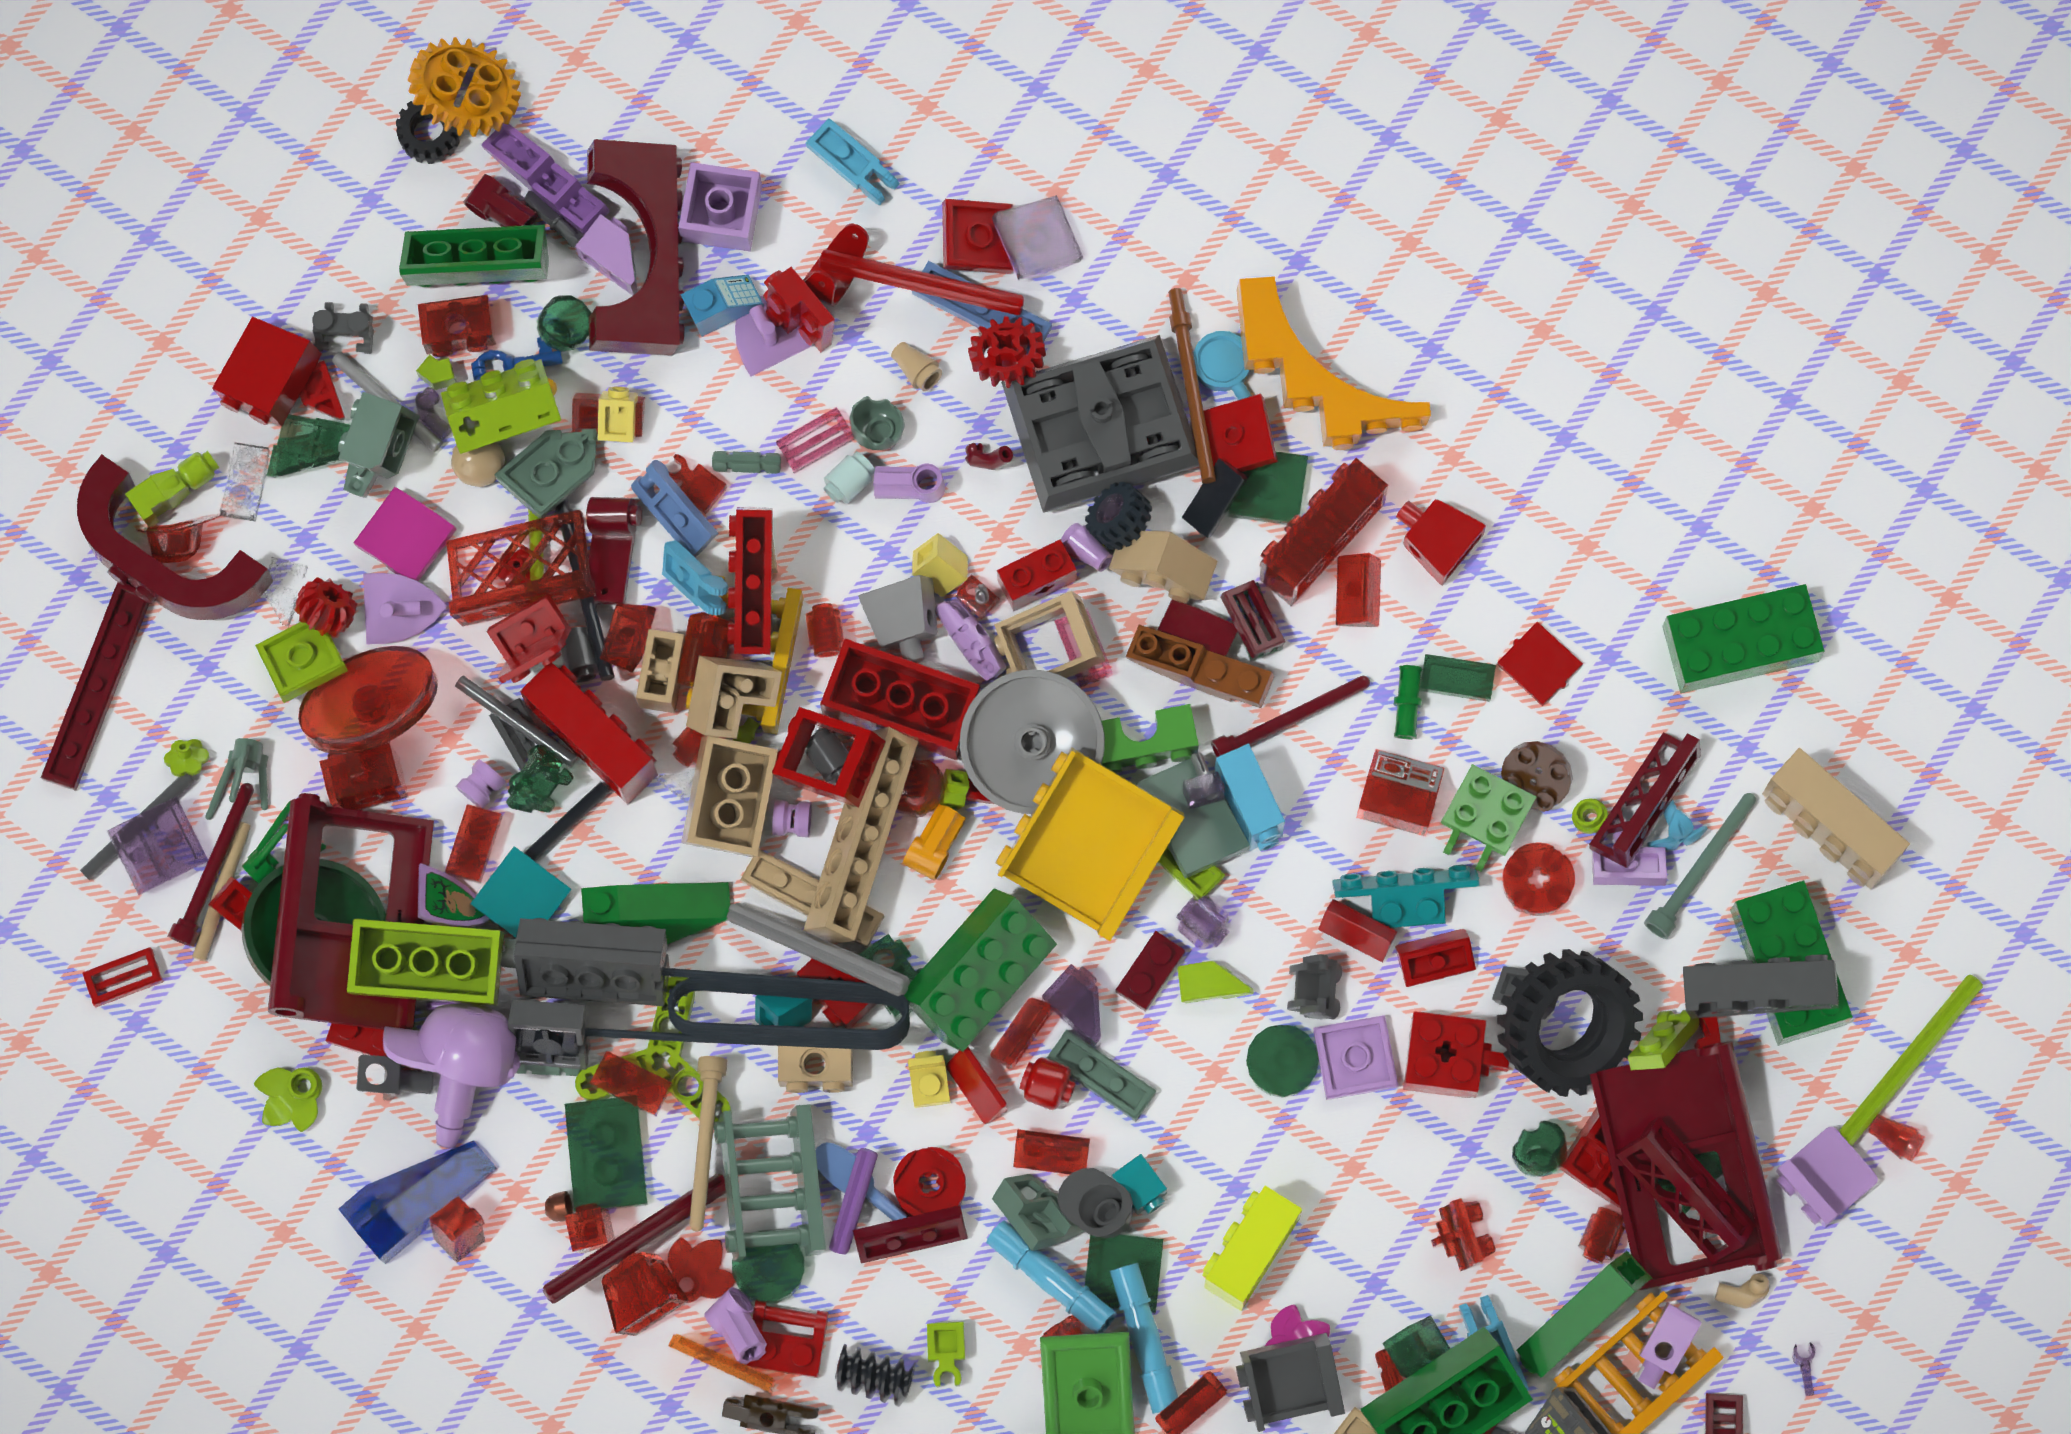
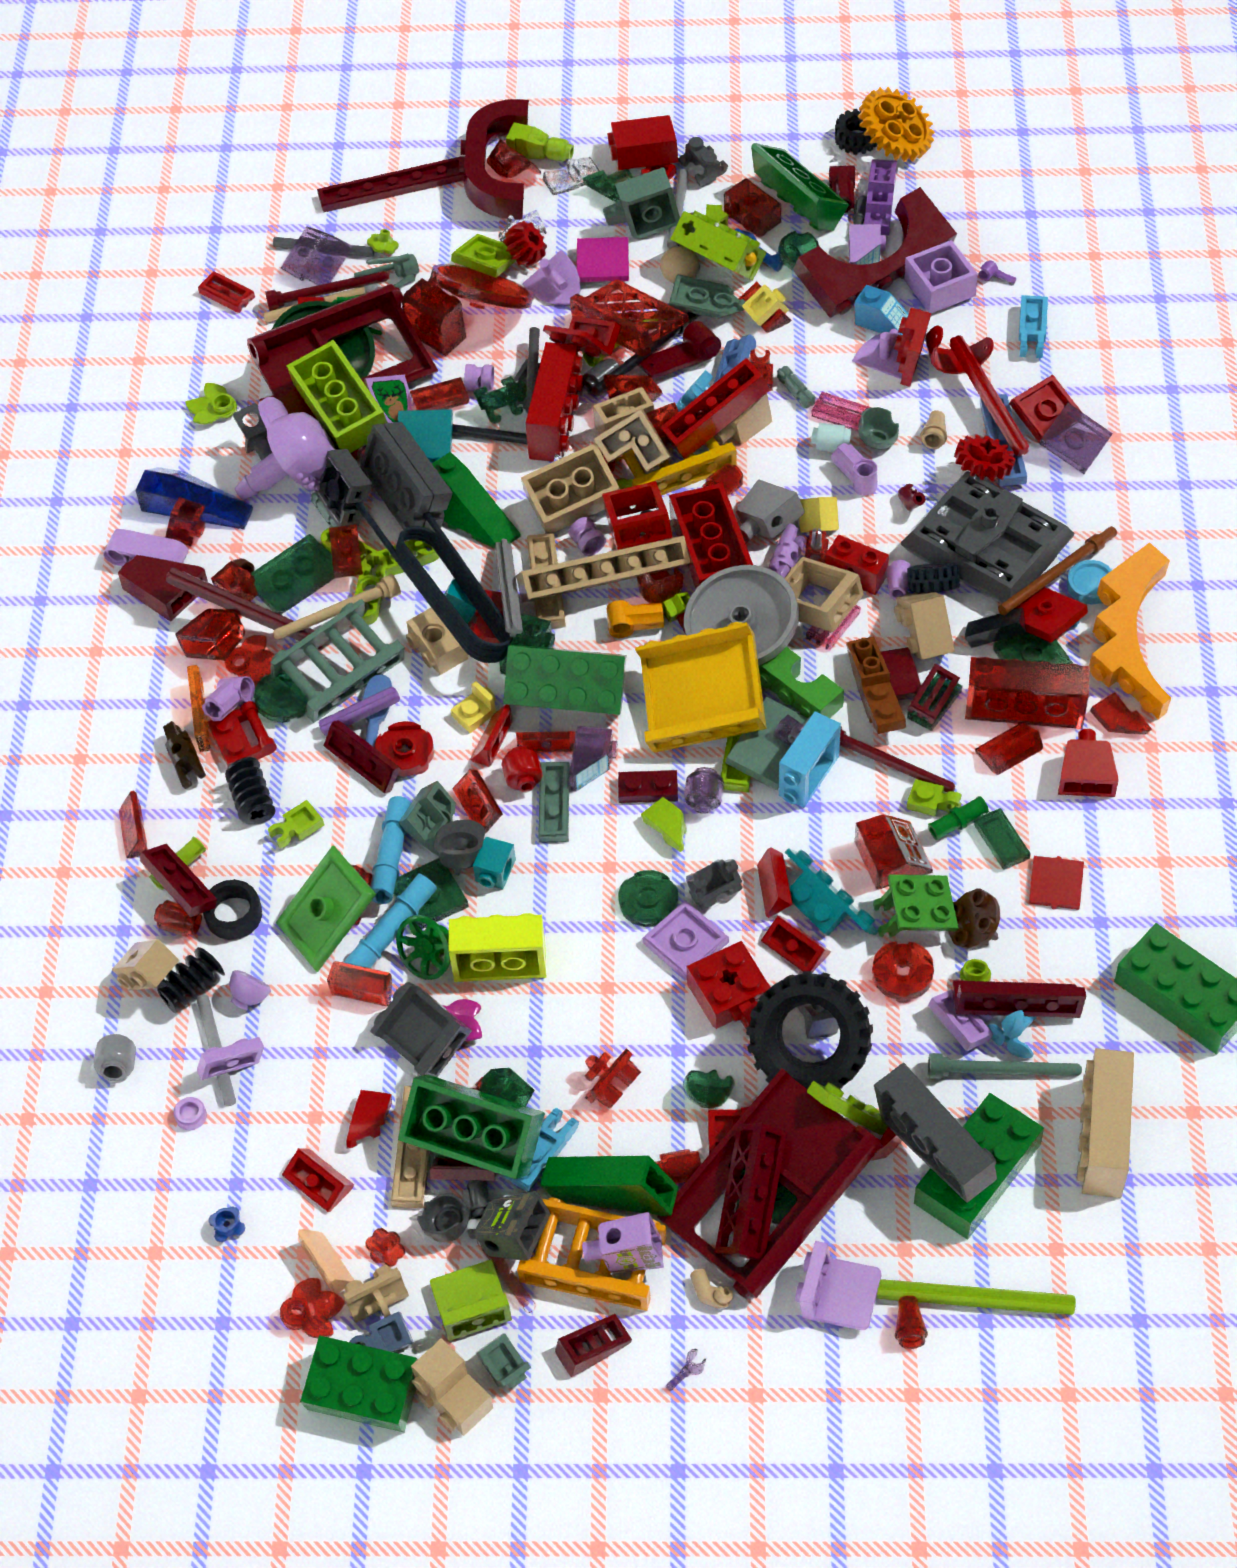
camera: 55 degrees right, 20 degrees down
none -> lavender beam [103,529,188,566]
none -> dark red slope [117,555,208,622]
none -> green wheel [396,915,450,980]
none -> lime plate [907,779,962,816]
none -> medium lavender hand [978,260,1017,284]
none -> clear red slope [1090,692,1152,735]

